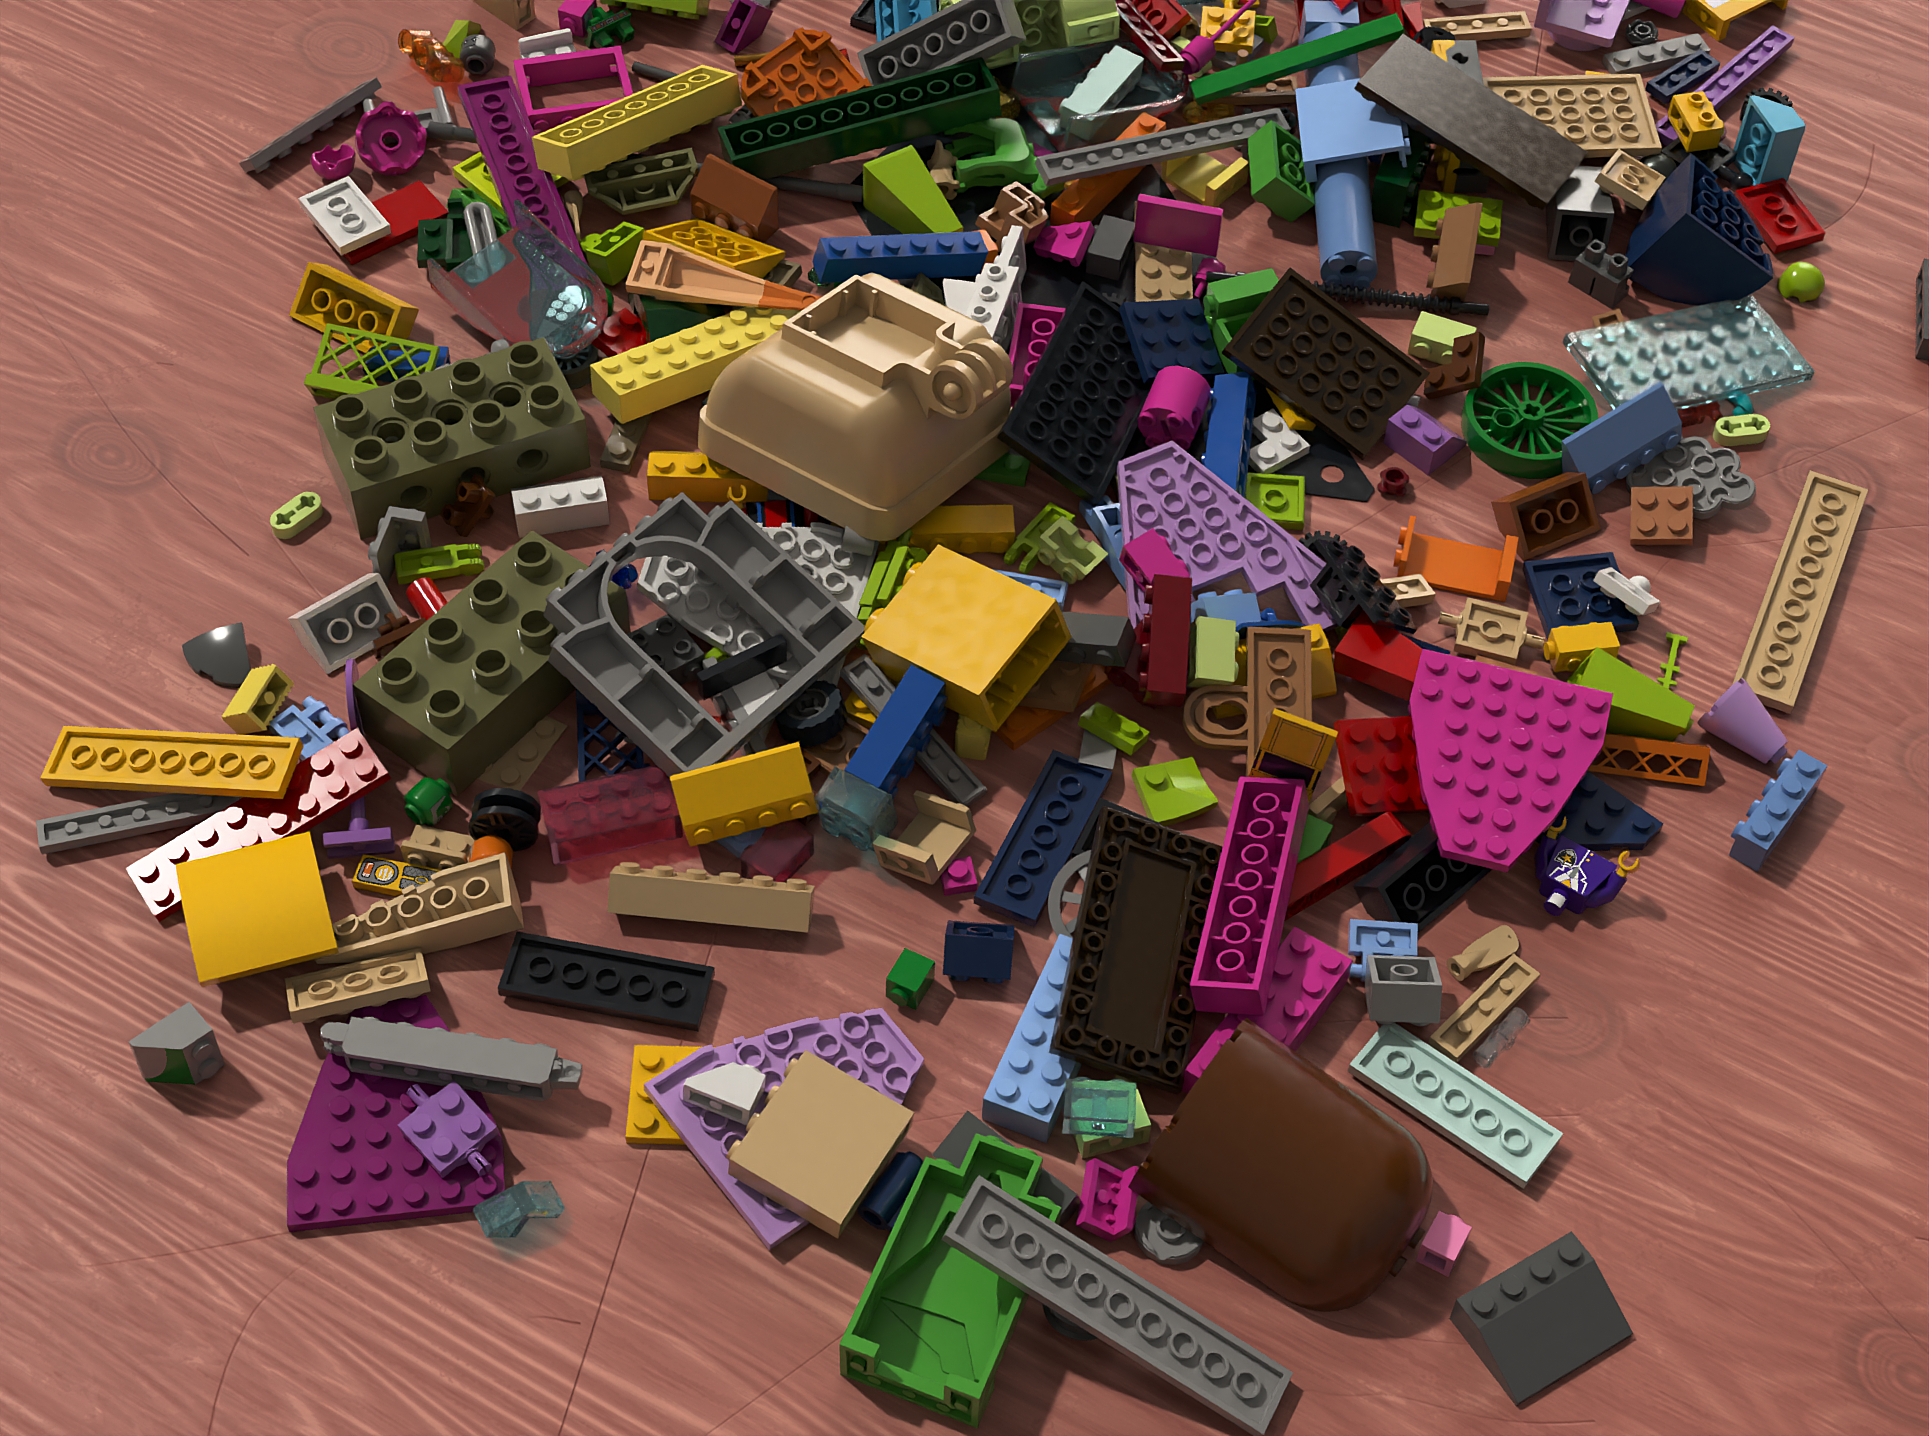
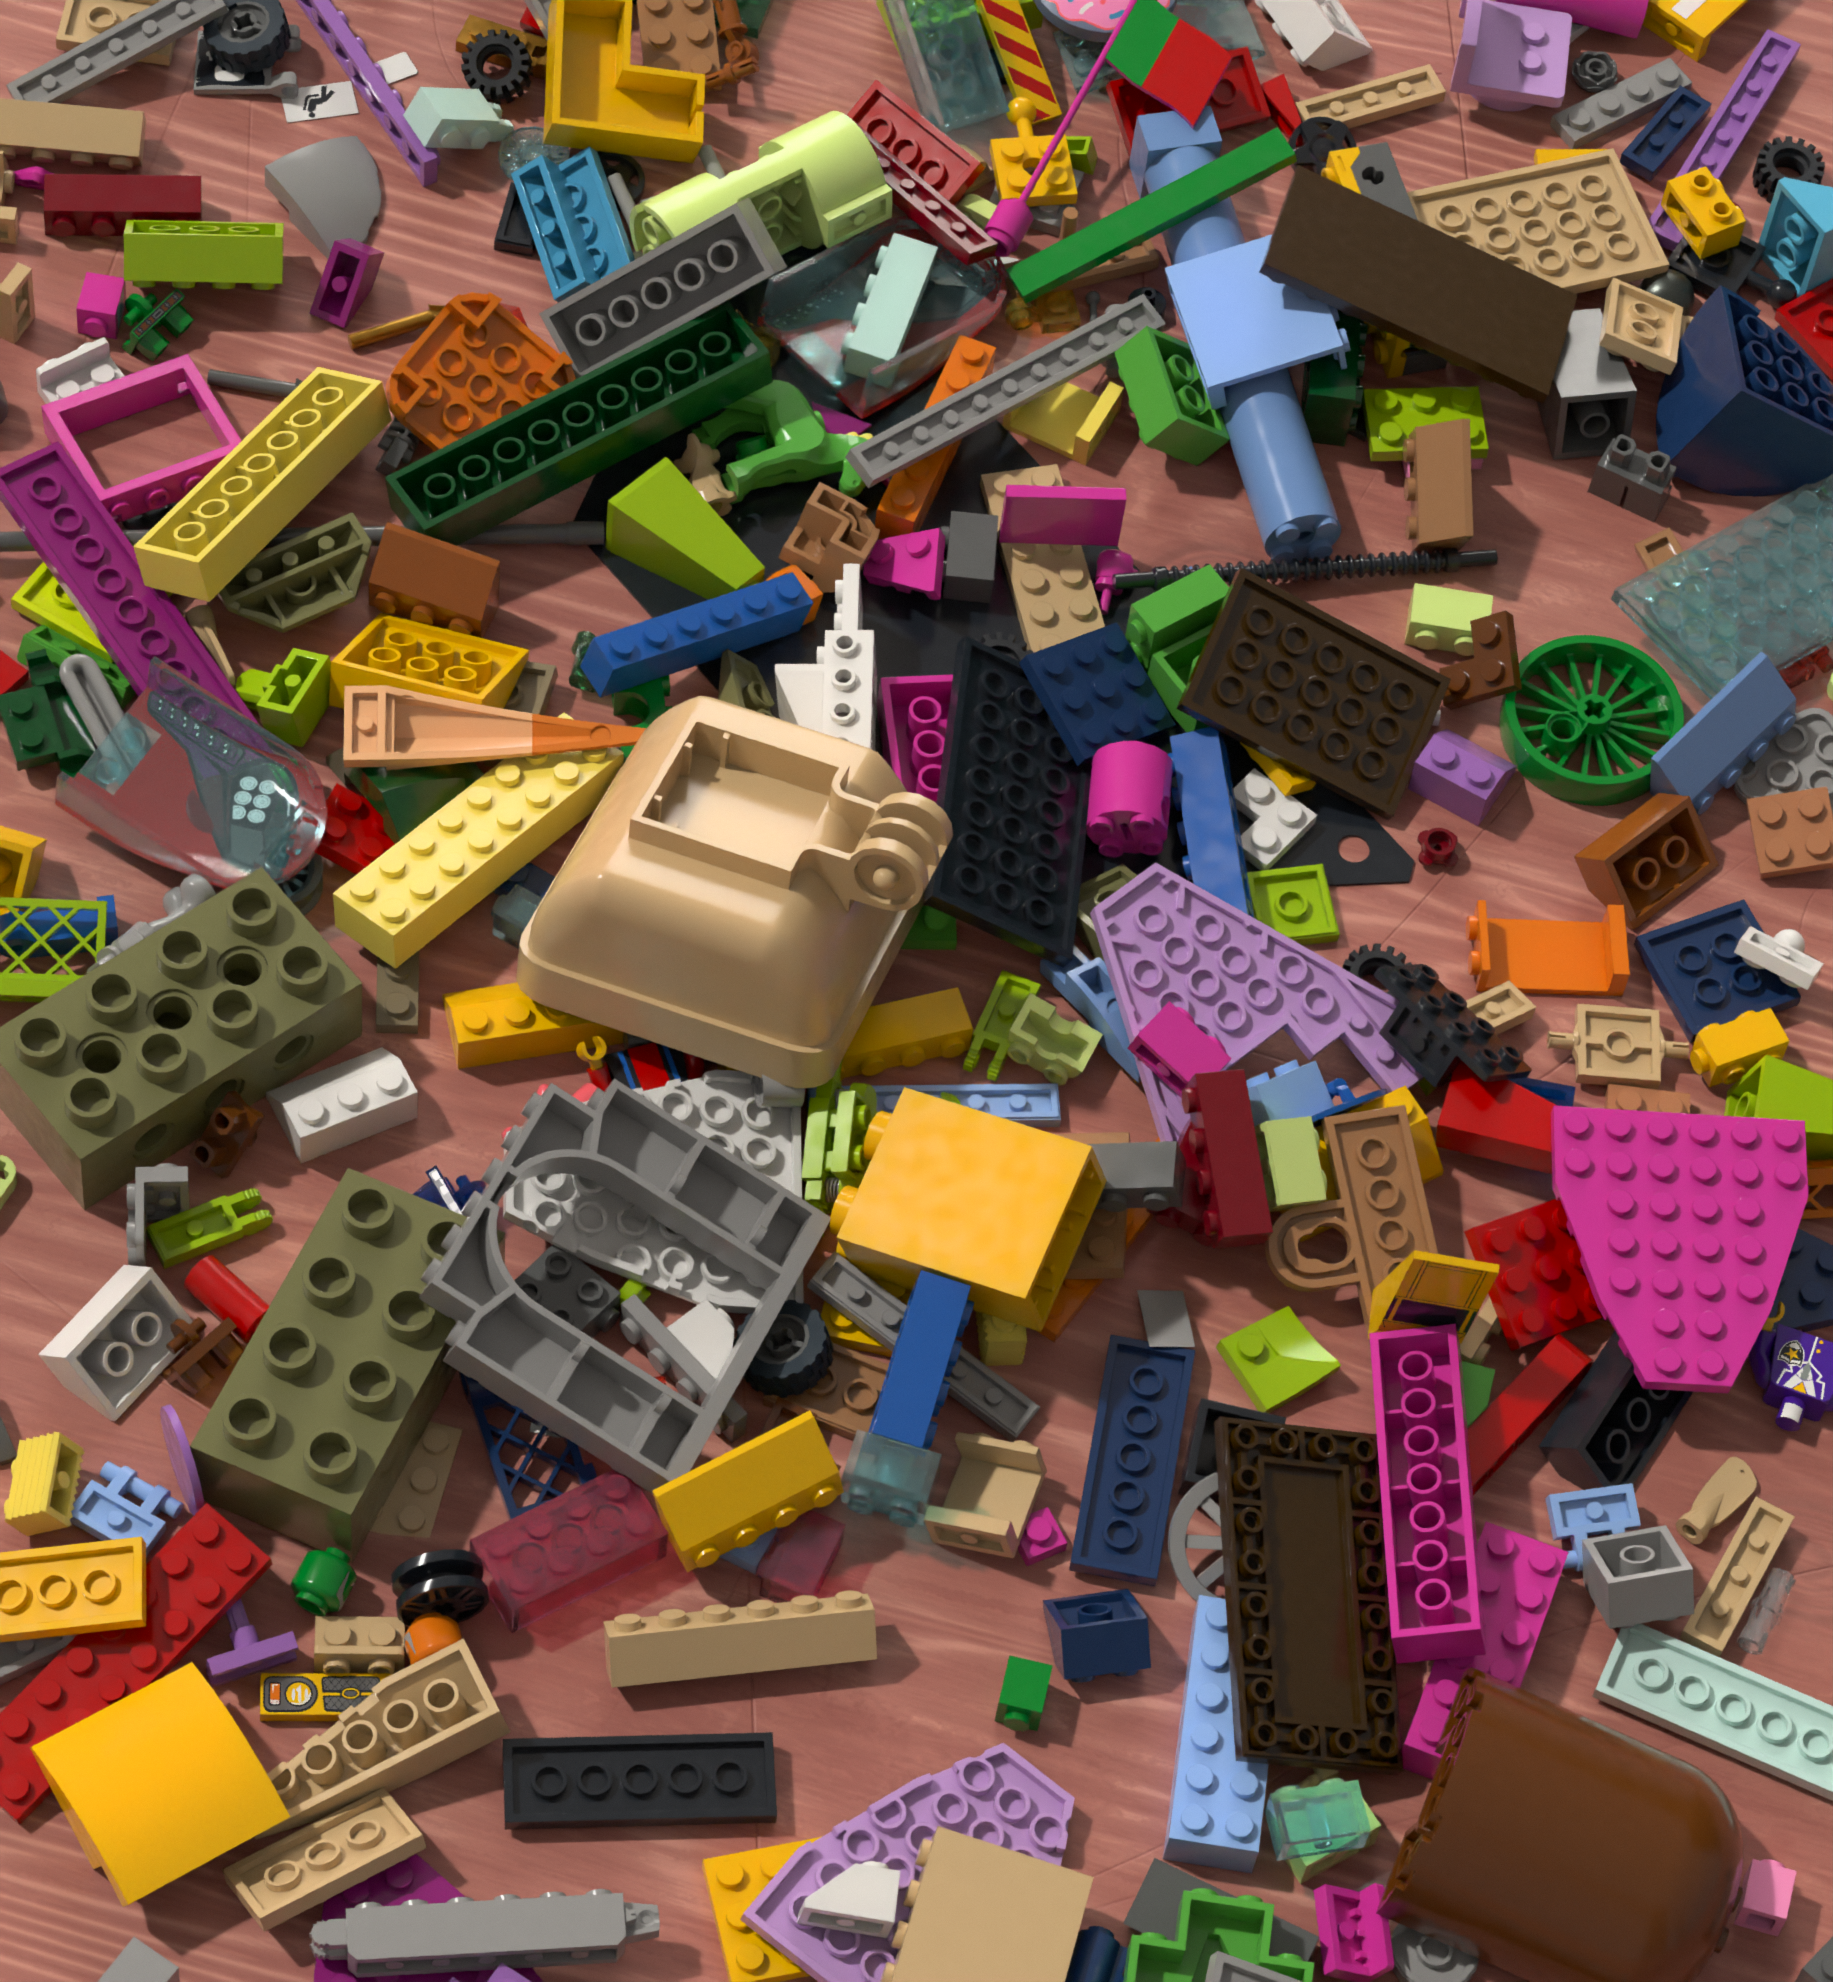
camera: 20 degrees left, 5 degrees up
black tile [697,634,787,700] -> none
lime plate [1078,702,1150,755] -> none

